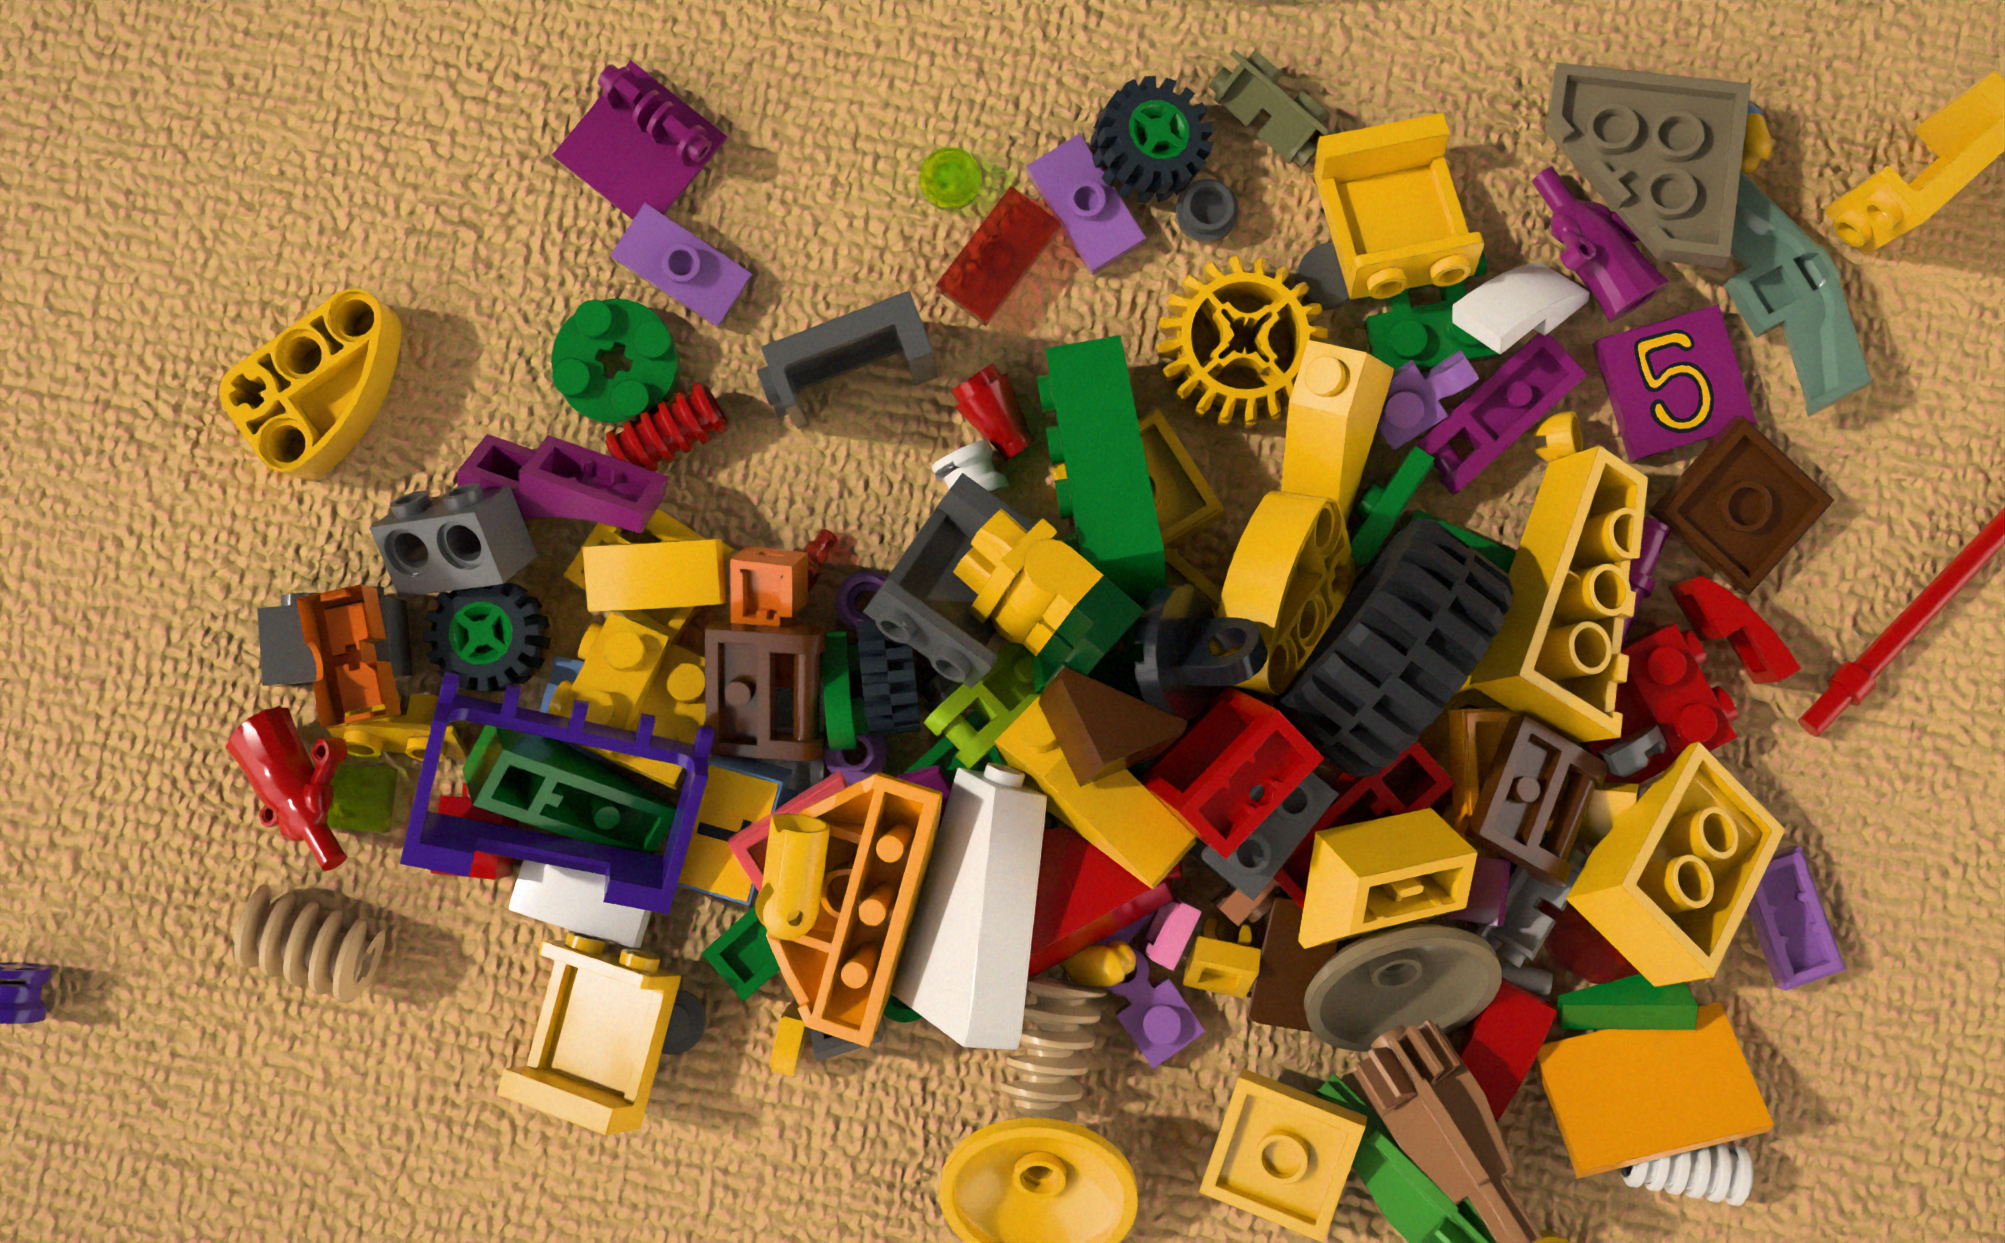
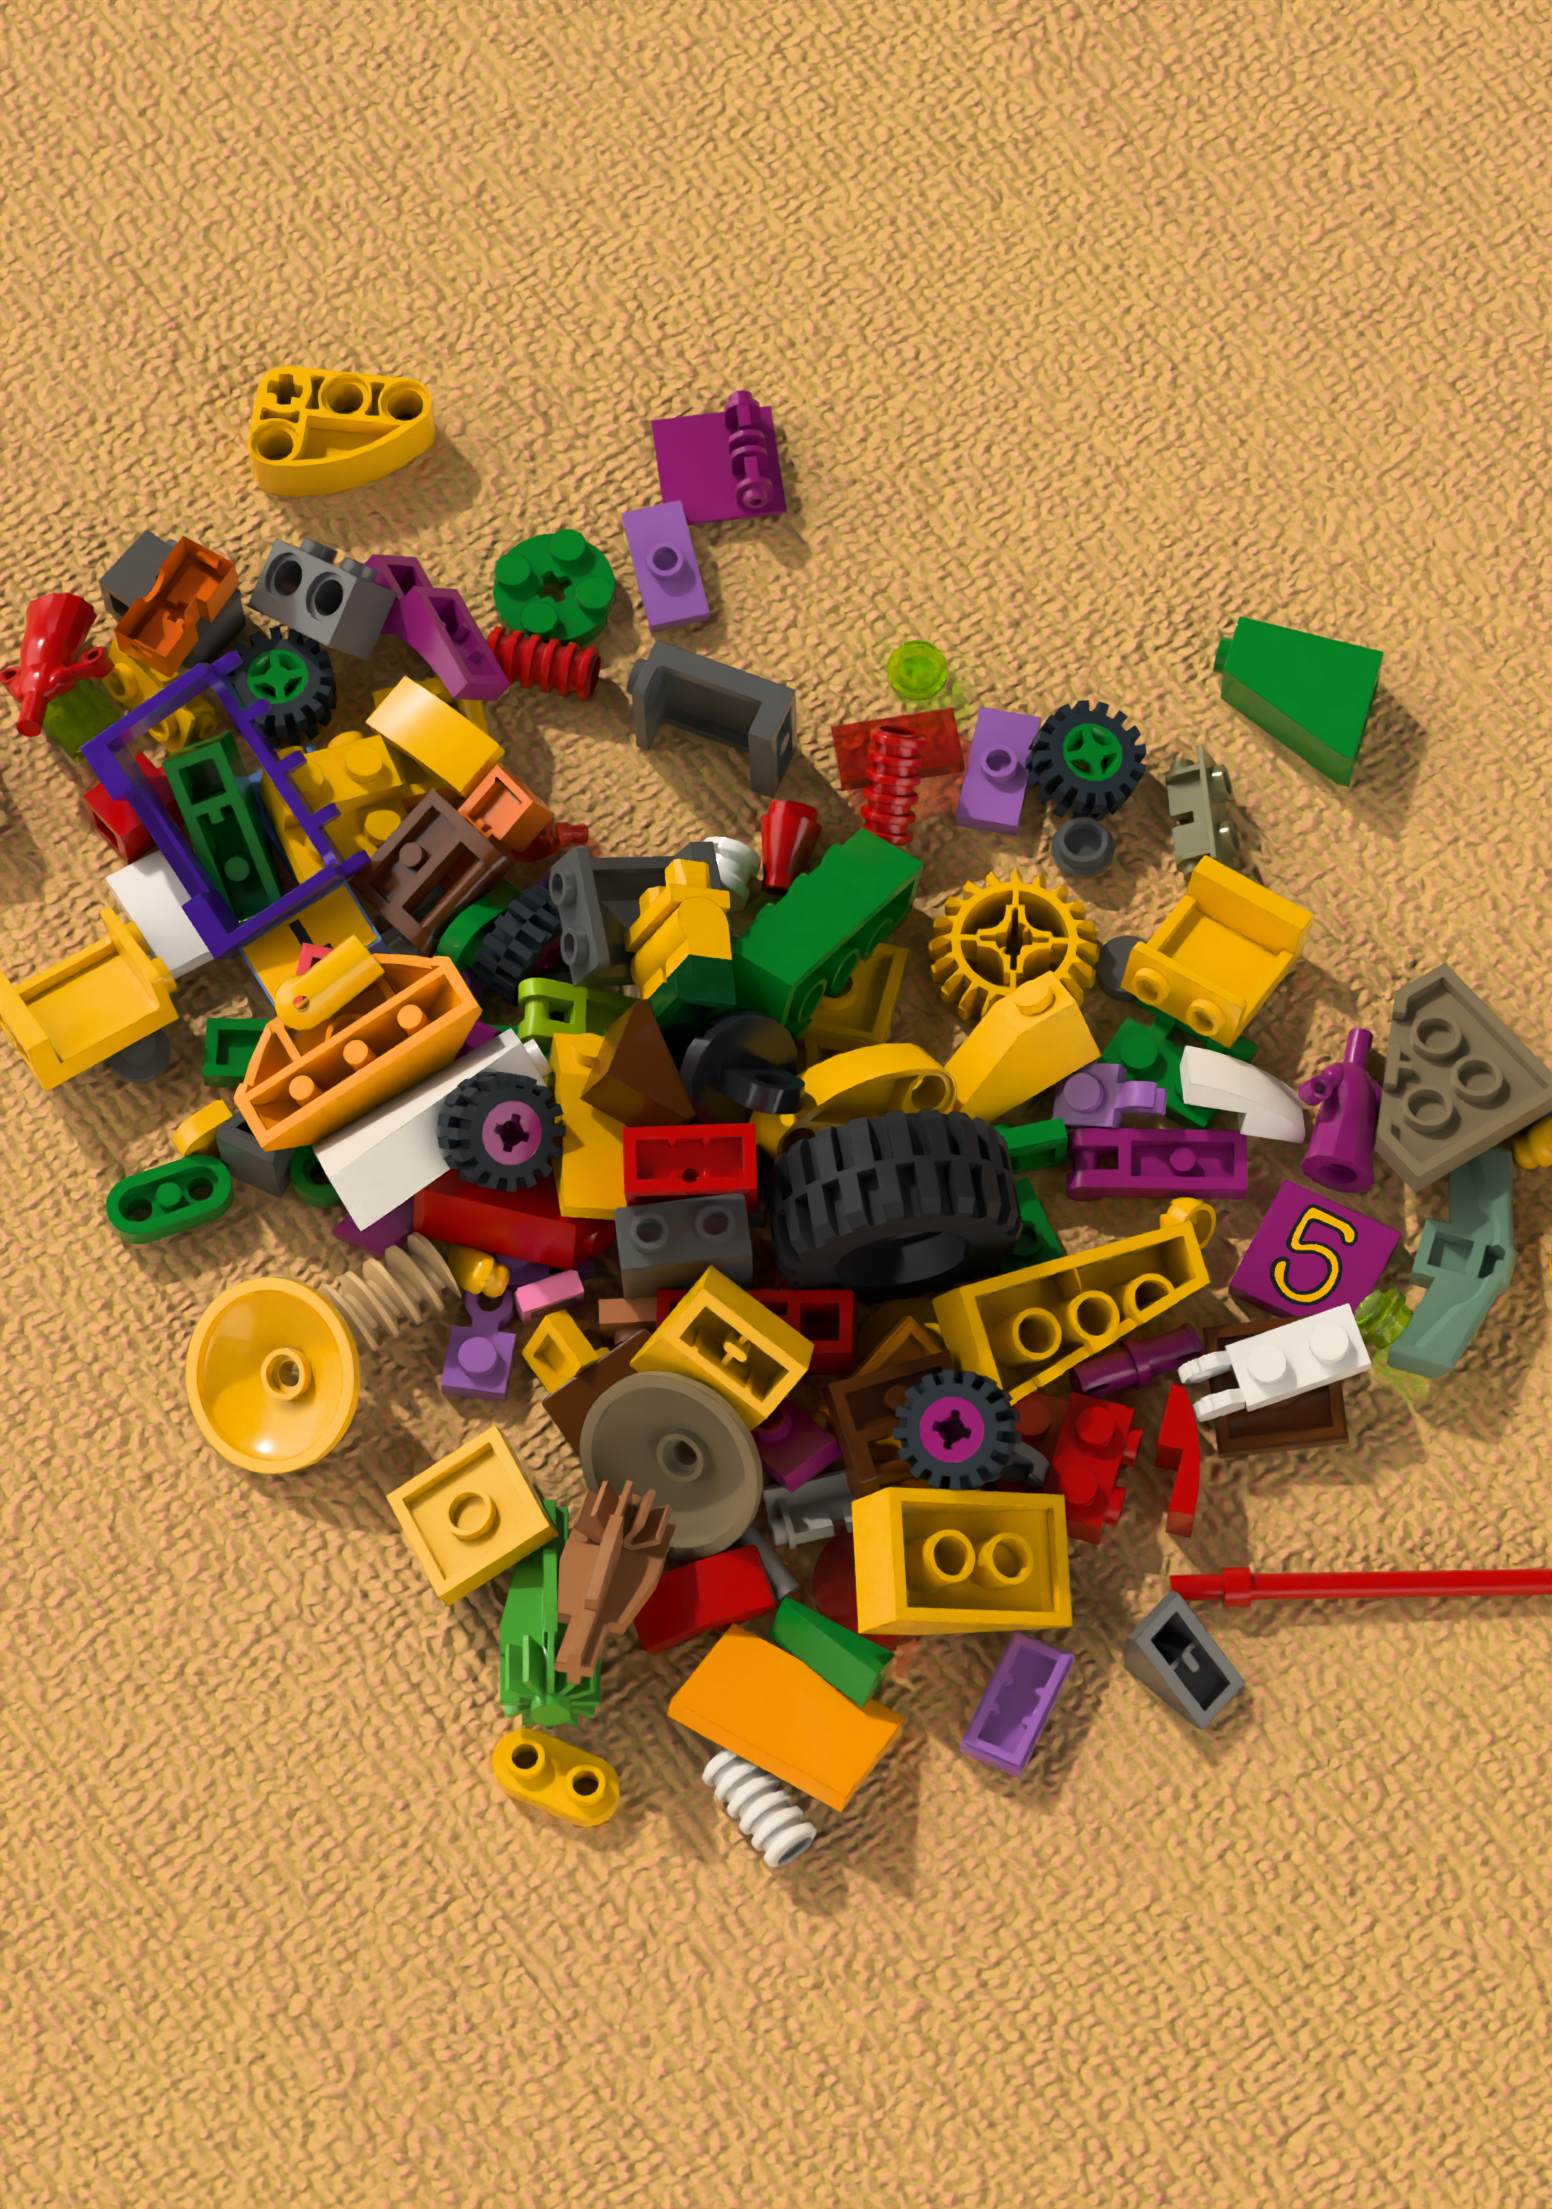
camera: 45 degrees right, 20 degrees down
none -> green plate [106,1154,234,1244]
none -> black wheel [437,1071,566,1192]
none -> red piece [858,725,926,846]
none -> black wheel [893,1370,1022,1490]
none -> dark grey slope [1124,1590,1246,1730]
none -> white hinge [1177,1303,1371,1422]
none -> clear neon green plate [1354,1288,1413,1350]

